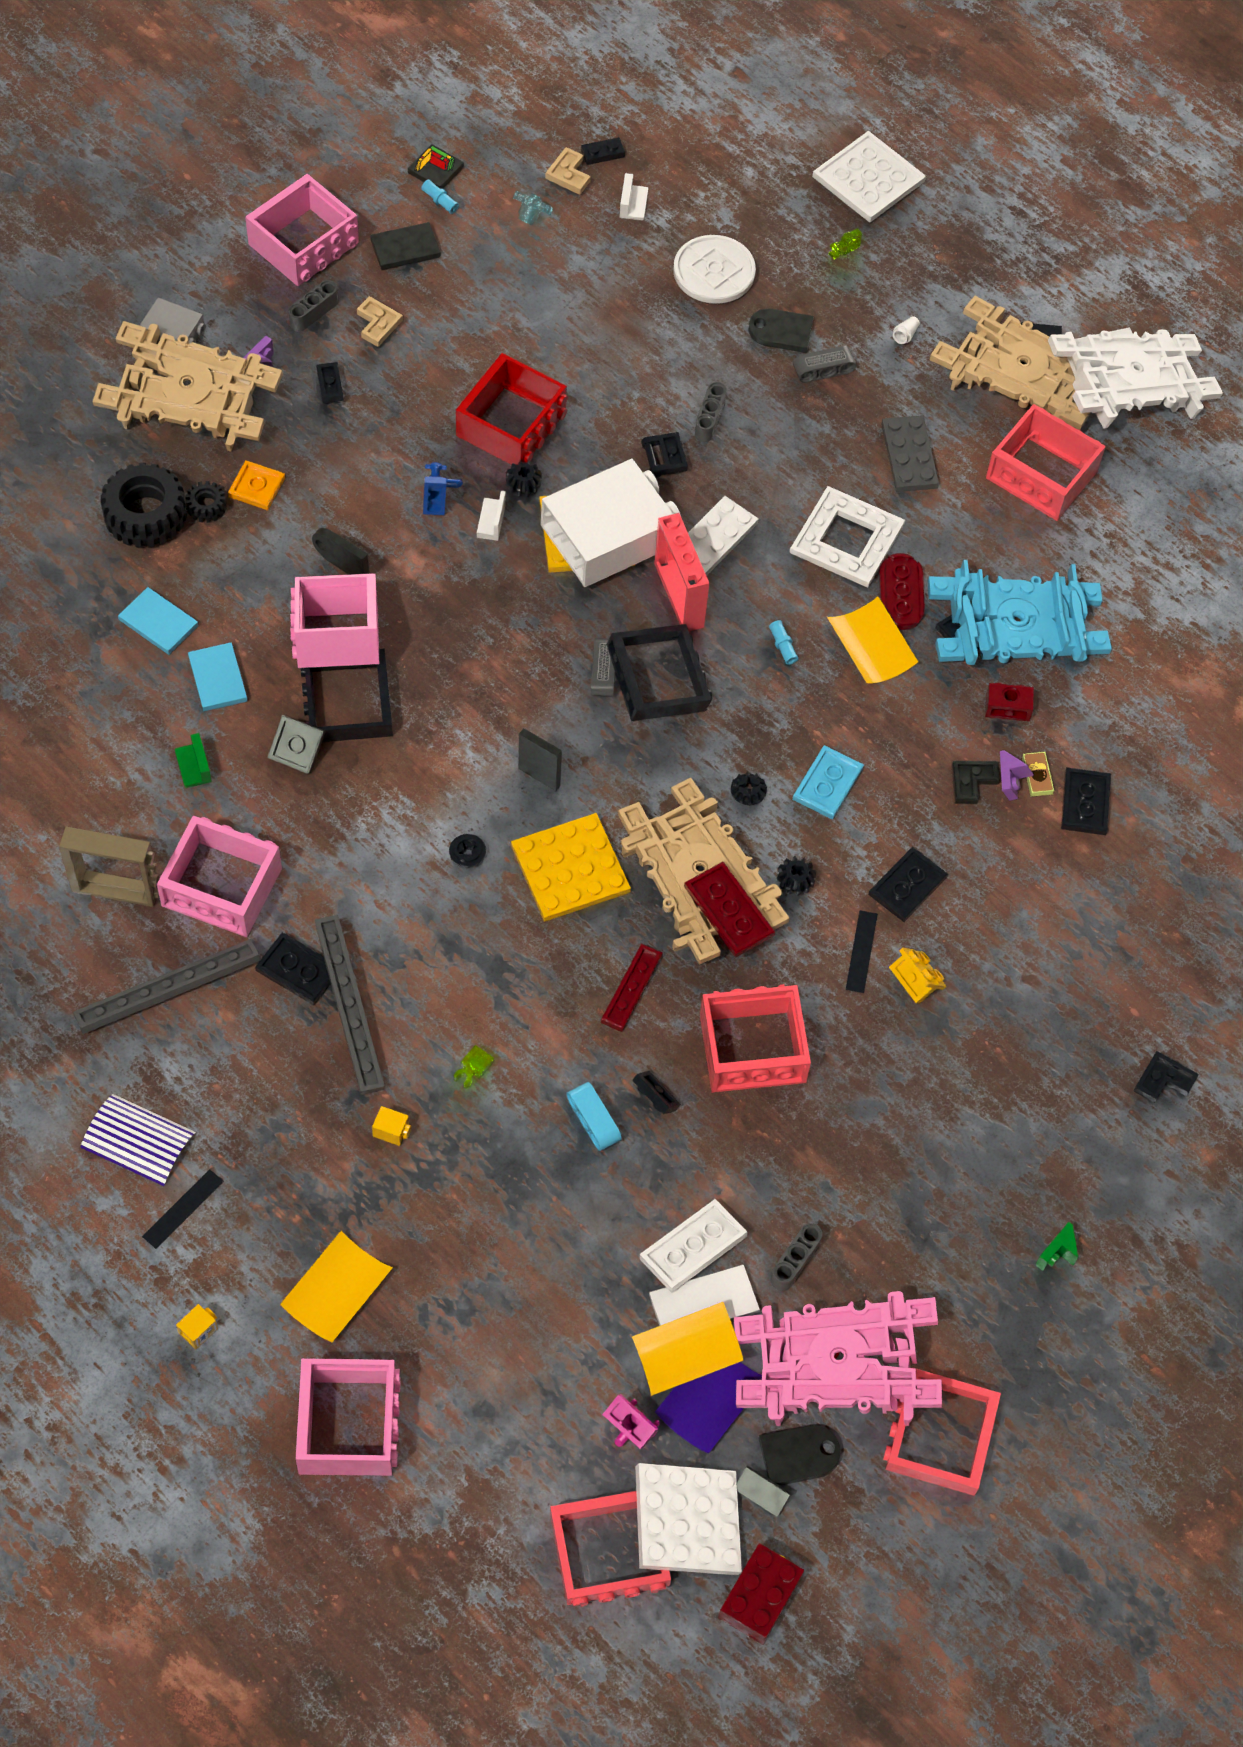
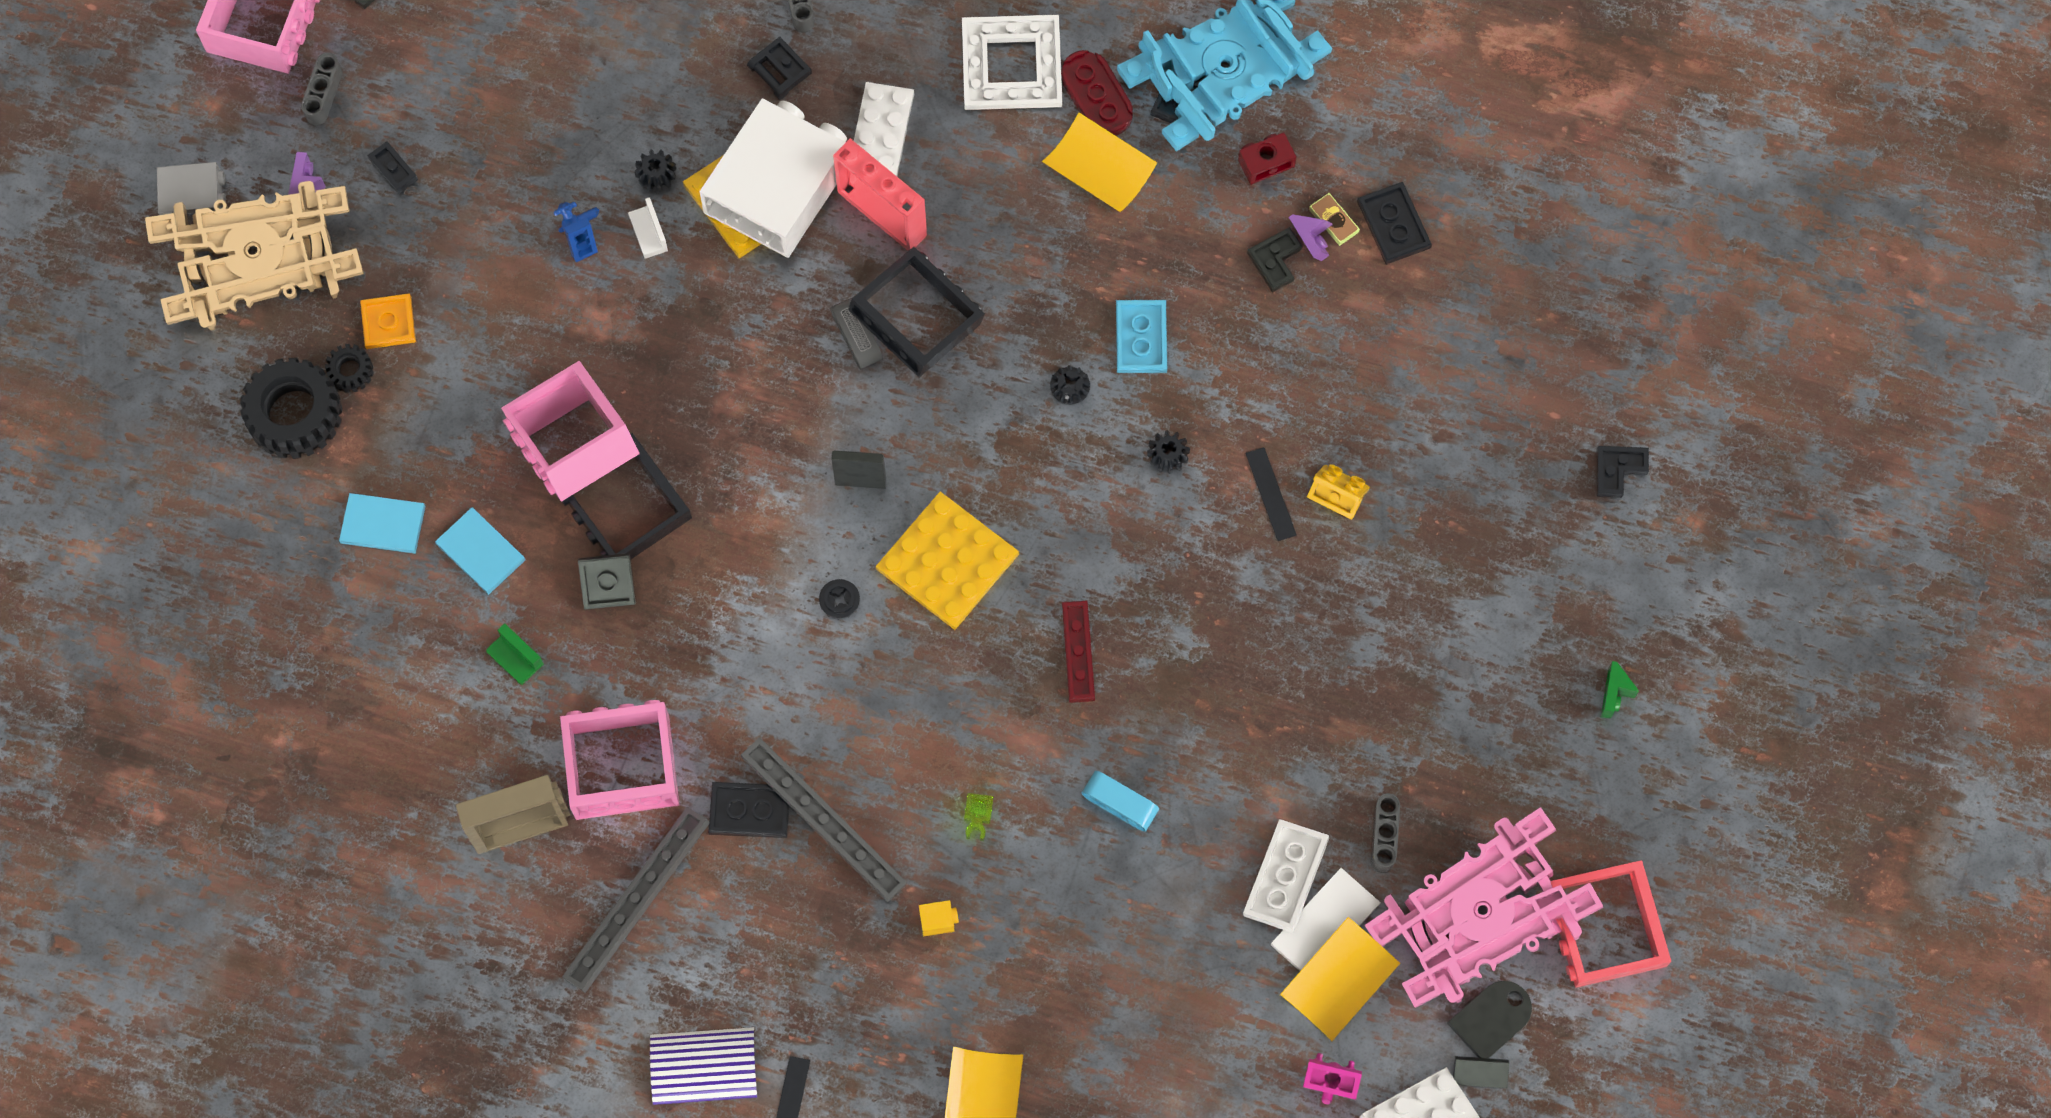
camera: 25 degrees left, 10 degrees up
pearl dark grey tile [312,528,370,575] -> none
tan plate [357,296,403,347] -> none
red window [456,353,568,465] -> none
tan piece [618,777,789,964] -> none
black plate [632,1071,681,1114] -> none
dark purple sticker [655,1362,762,1454] -> none
dark red tile [684,862,775,958] -> none
coral window [700,984,811,1093] -> none
medium azure pin [769,620,798,665] -> none
black tile [868,846,948,922] -> none

